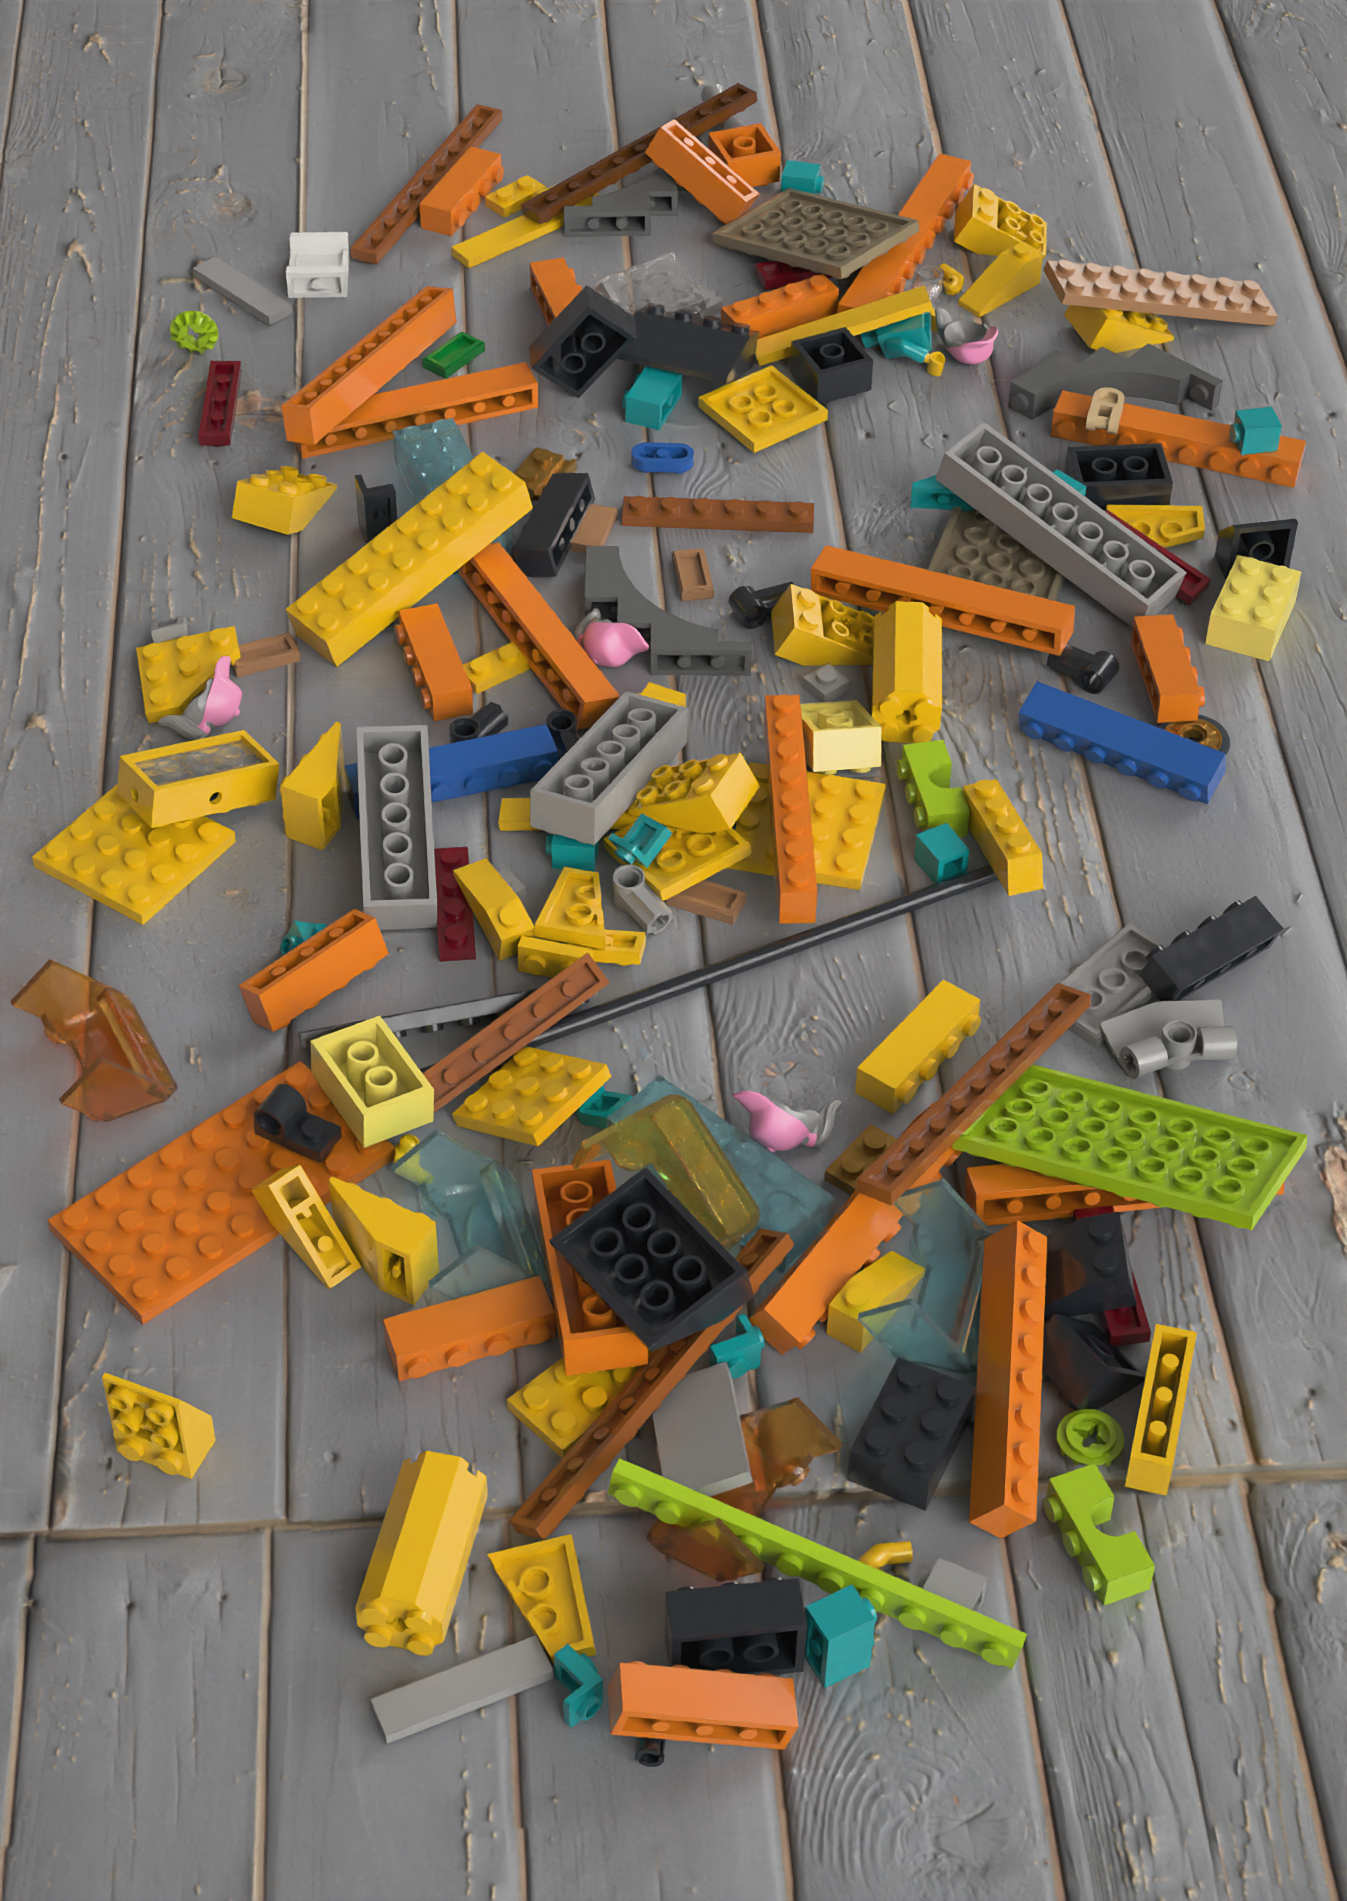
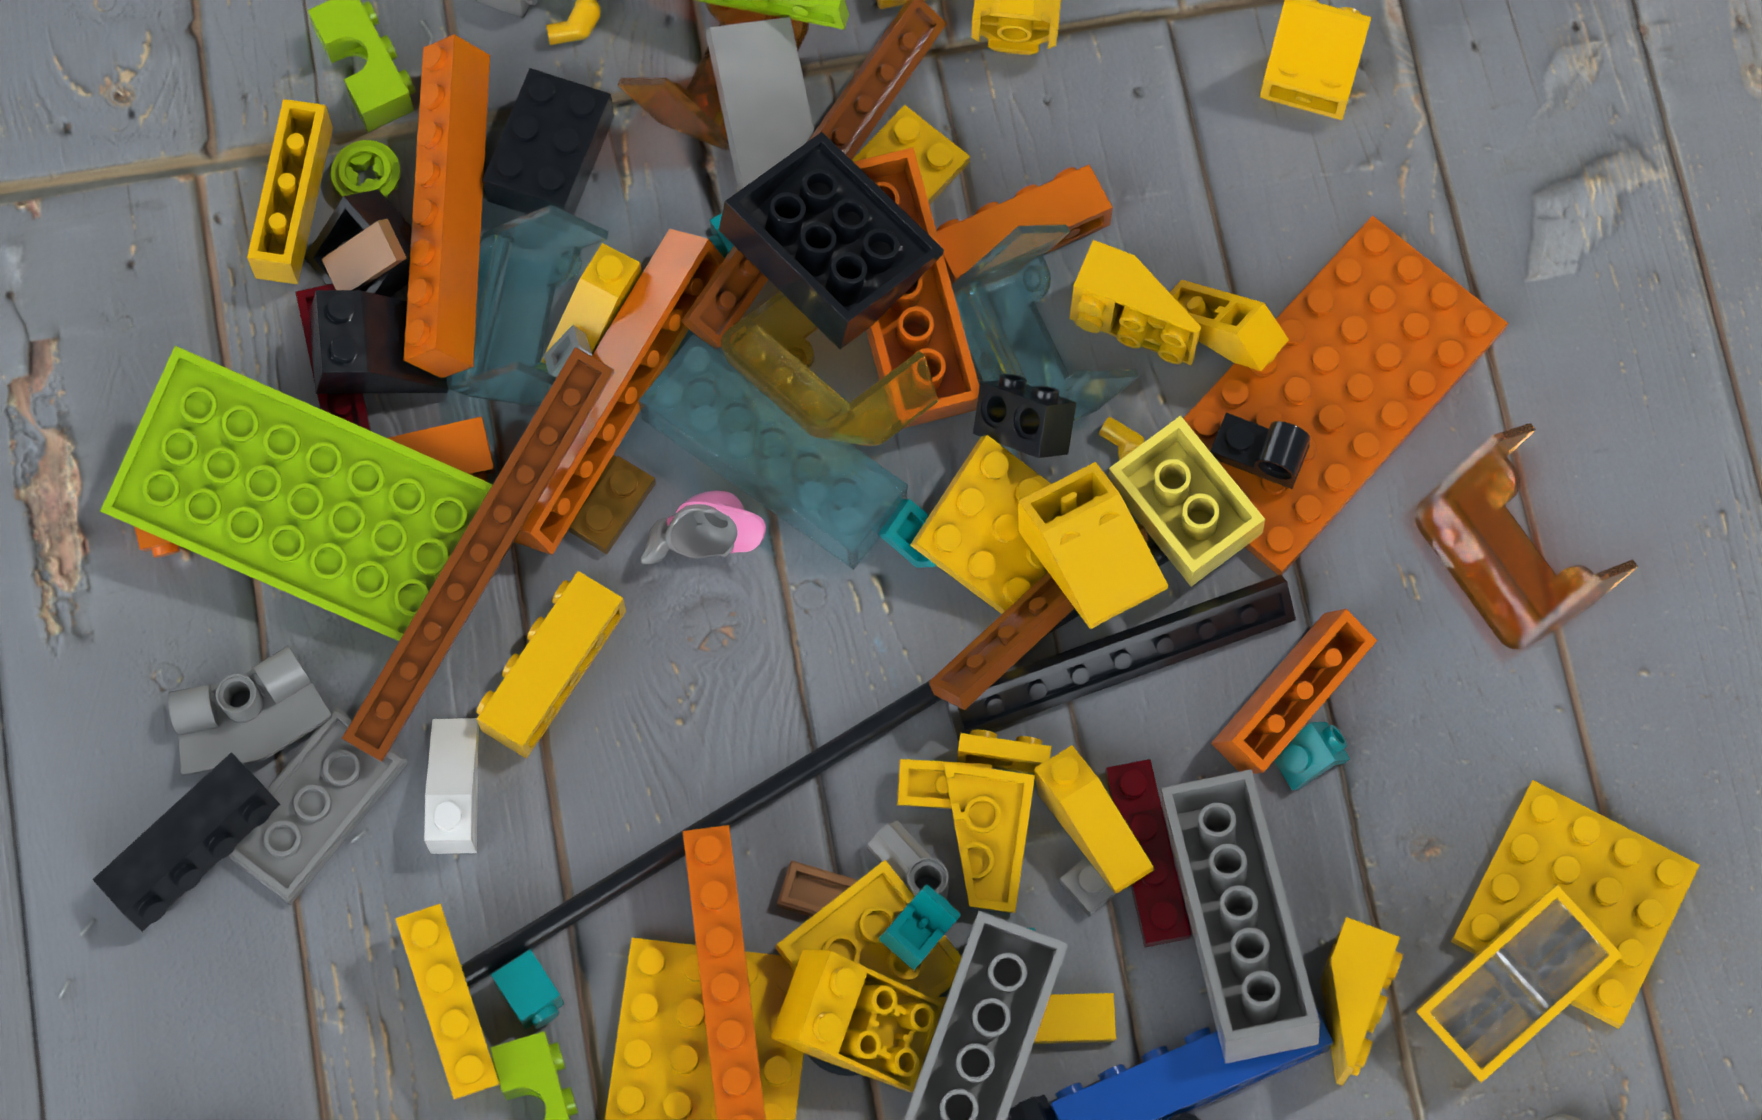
camera: 175 degrees right, 25 degrees up
none -> medium nougat tile [322,219,406,290]
none -> white slope [424,718,479,854]
none -> light grey plate [544,325,592,380]
none -> black brick [973,374,1077,458]
none -> yellow slope [1018,462,1168,629]

